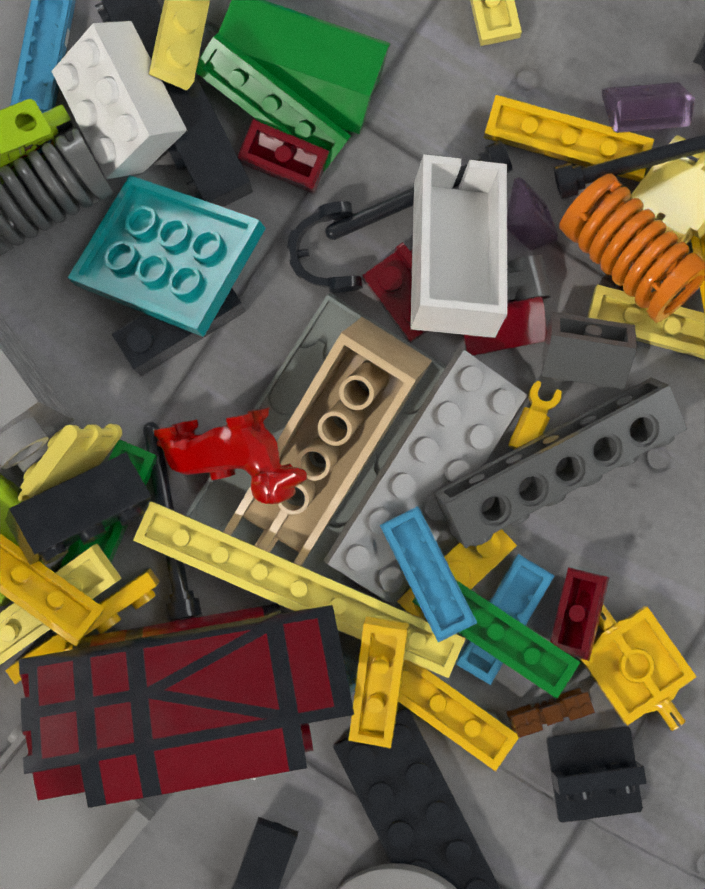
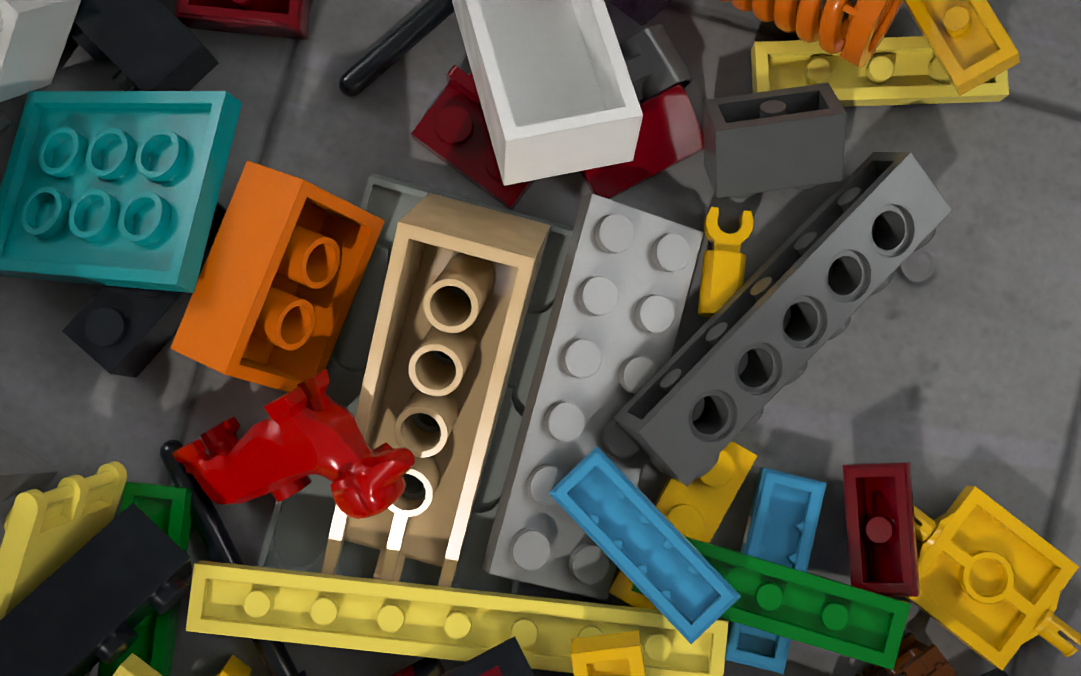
camera: 20 degrees left, 0 degrees up
black piece [287,201,363,293] -> none
none -> orange brick [170,160,385,392]

